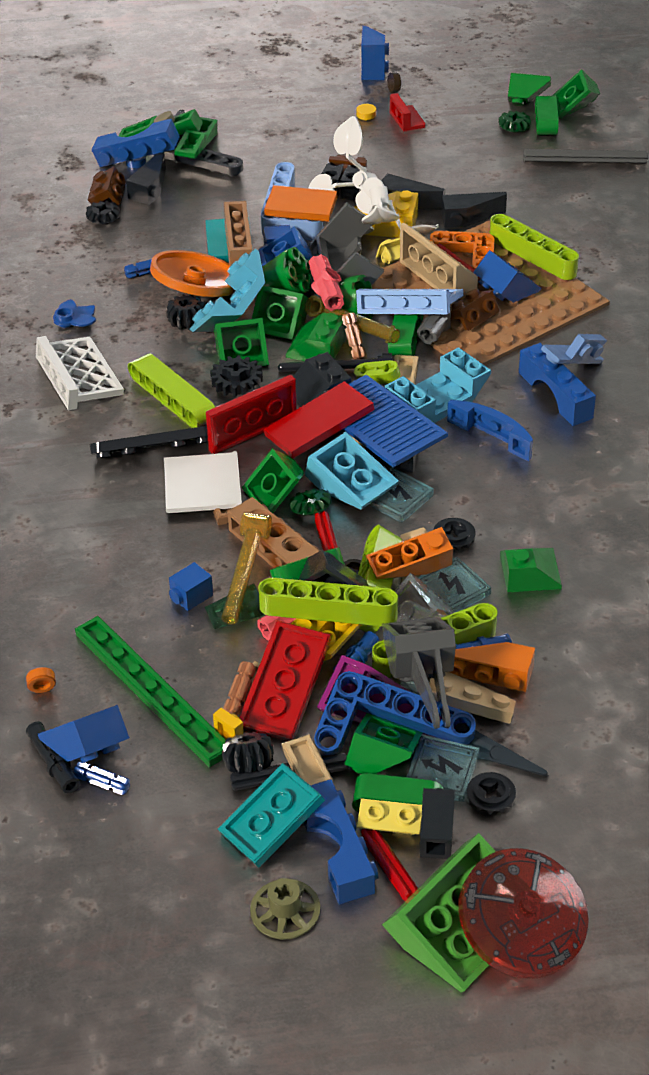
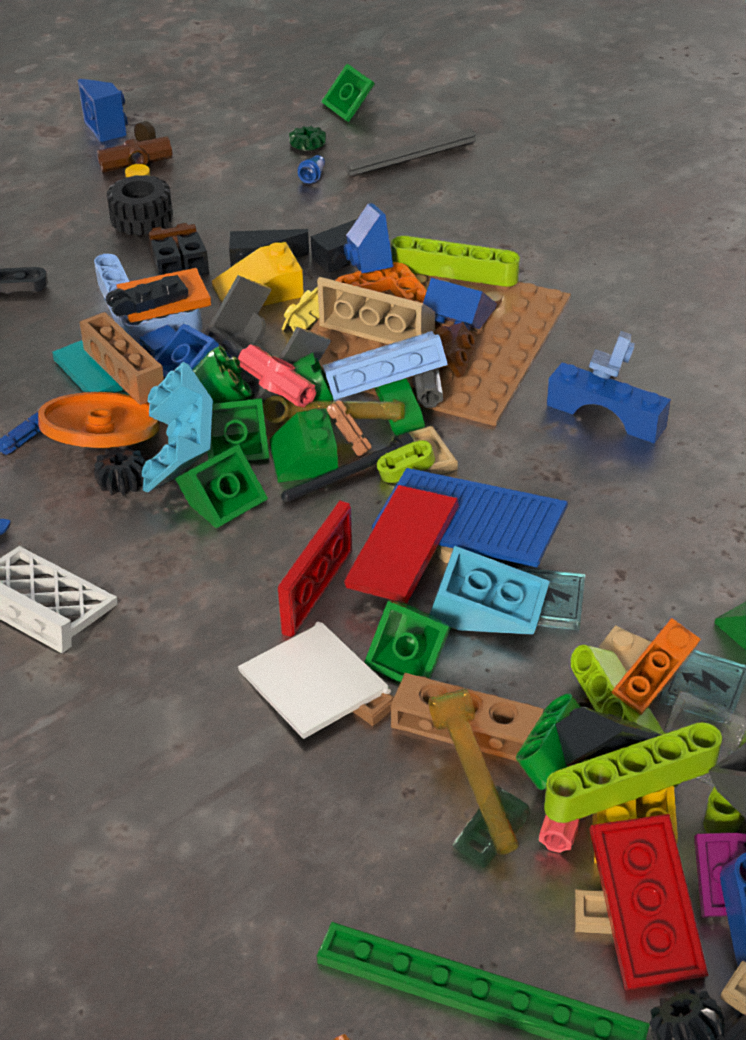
camera: 30 degrees left, 0 degrees up
black piece [89,426,208,459] -> none
lime beam [128,353,215,428] -> none
blue brick [169,562,213,611] -> none
black gear [210,355,263,397] -> none
yellow plate [213,708,244,739] -> none
nougat axle [223,661,256,716] -> none
dark green gear [290,488,332,515] -> none
black slope [293,352,351,407] -> none
white plant [308,116,390,214] -> none
red axle [315,511,338,551] -> none
blue pin [333,631,380,670] -> none
white plant [362,186,439,236] -> none
medium azure slope [384,347,491,423] -> none
red panel [390,93,425,132] -> none
black gear [433,518,476,551] -> none
blue slope [447,400,533,461] -> none
green slope [508,73,551,106] -> none
green beam [535,96,559,135] -> none
none -> reddish brown piece [97,136,173,172]
none -> black hinge [105,275,189,317]
none -> black tyre [106,175,173,235]
none -> blue cone [298,155,325,183]
none -> blue slope [344,203,393,274]

